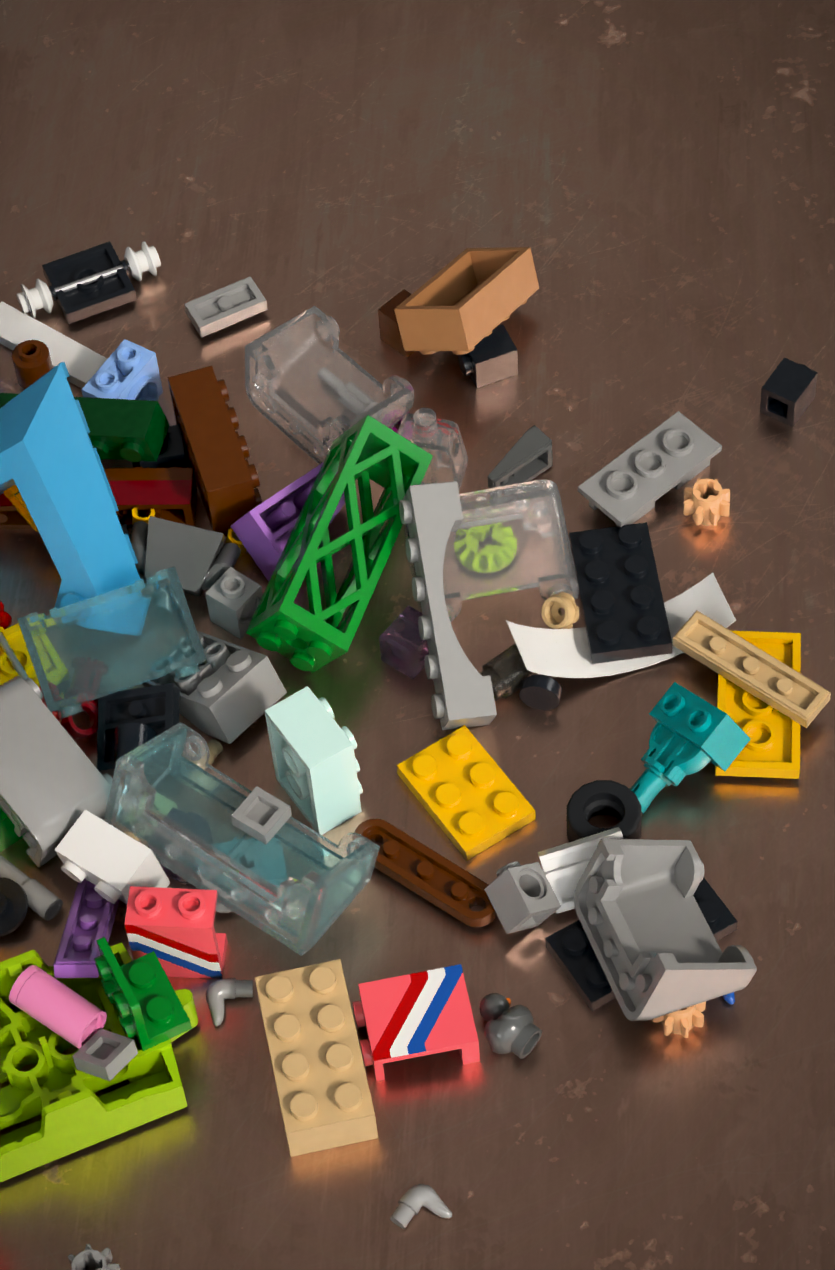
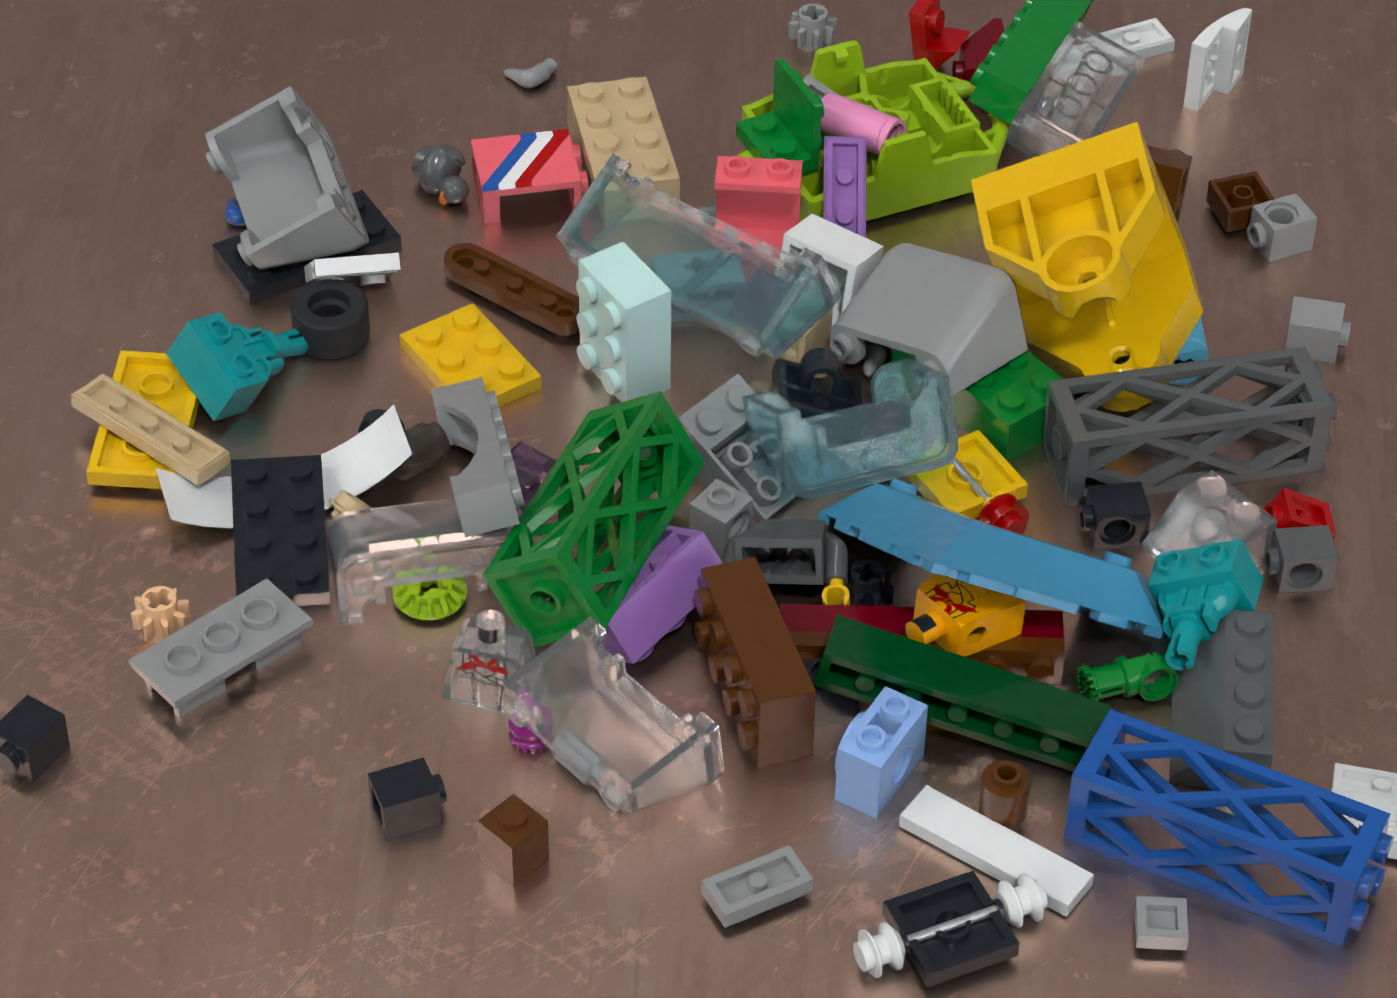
camera: 175 degrees right, 10 degrees down
light grey plate [231,786,292,845] -> none
medium nougat piece [394,247,539,355] -> none
light grey brick [484,861,561,934] -> none
dark grey slope [488,425,553,505] -> none

